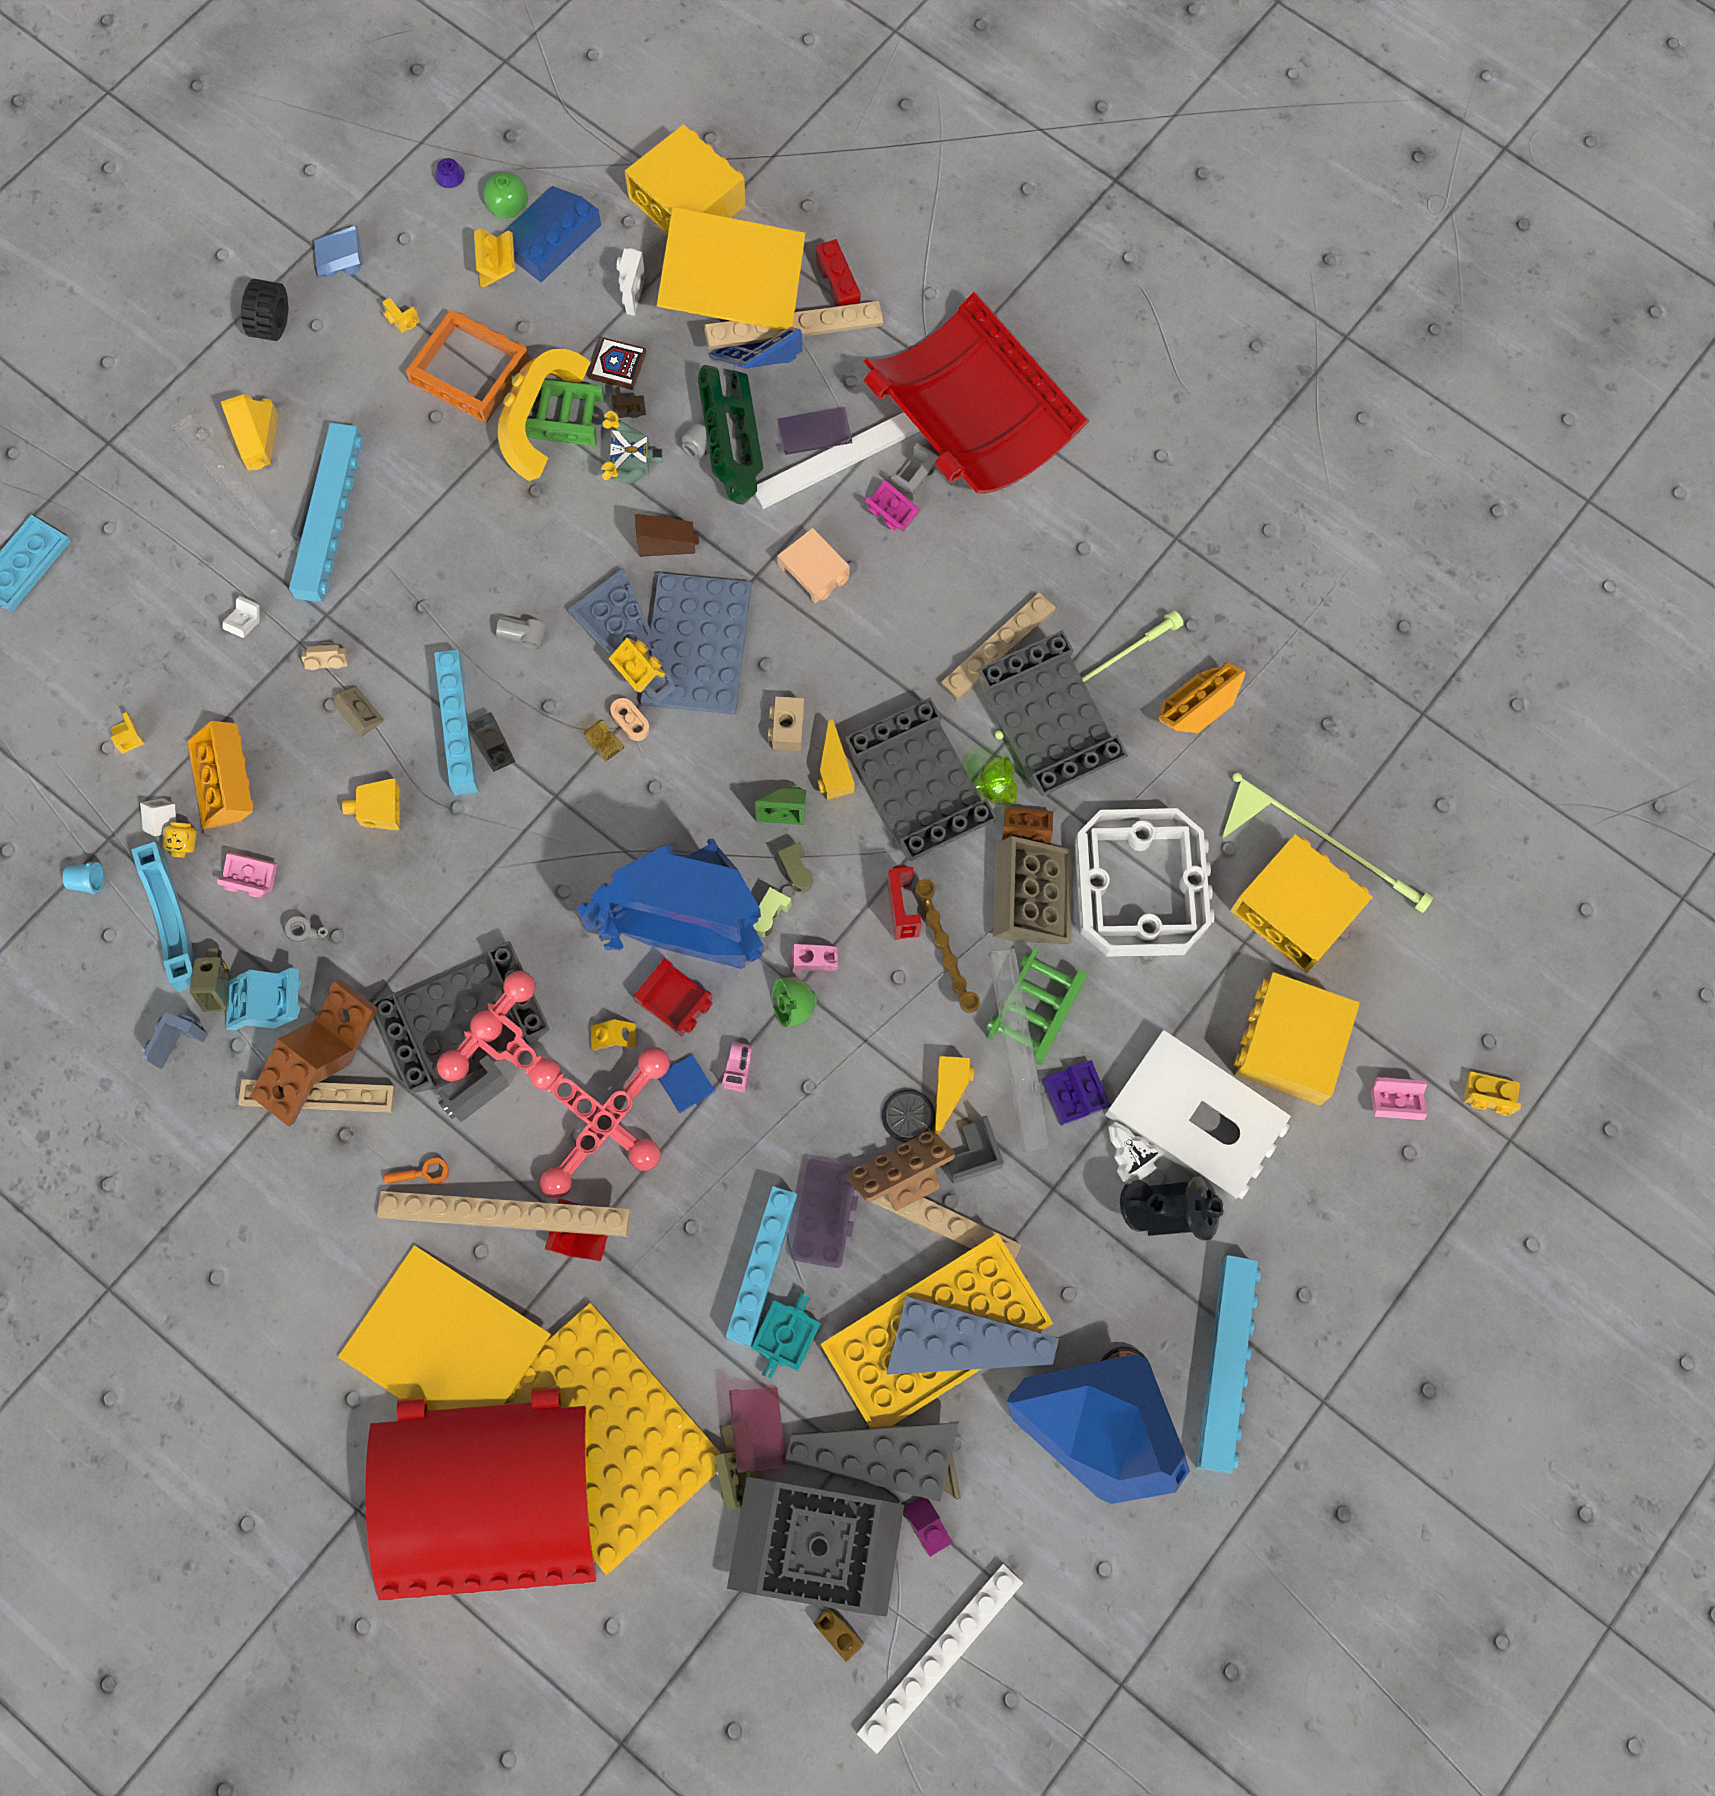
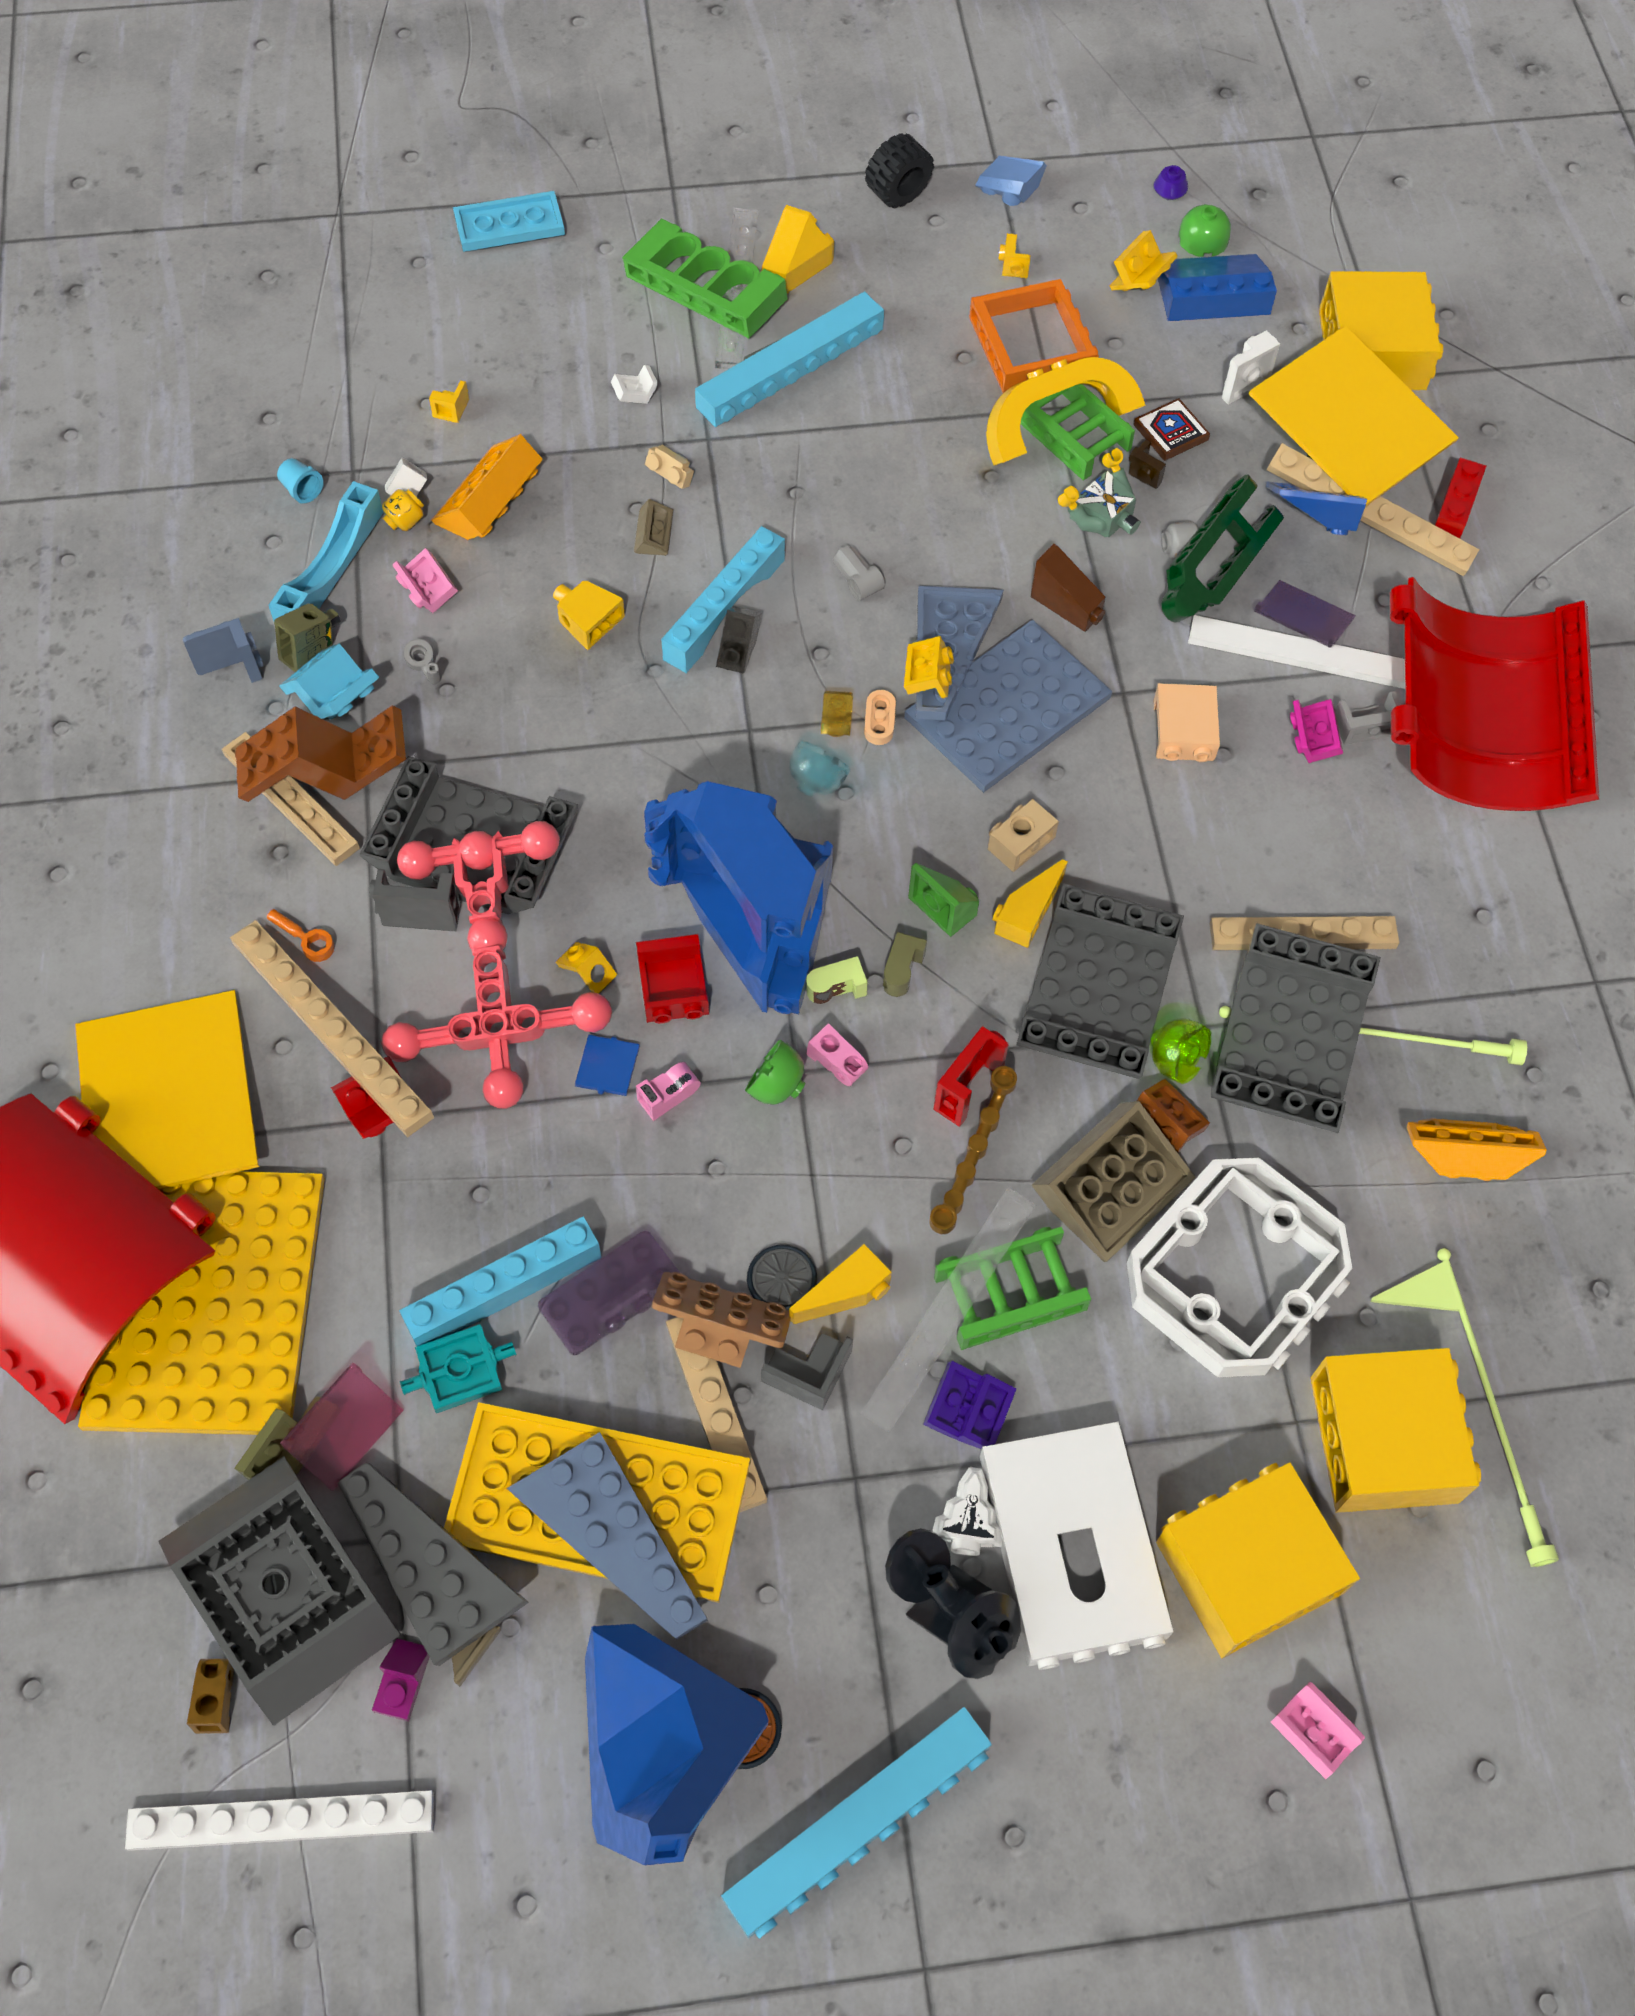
camera: 45 degrees right, 10 degrees down
yellow bracket [1464,1072,1521,1115] -> none
none -> bright green fence [622,218,788,338]
none -> clear light blue cylinder [790,741,851,797]

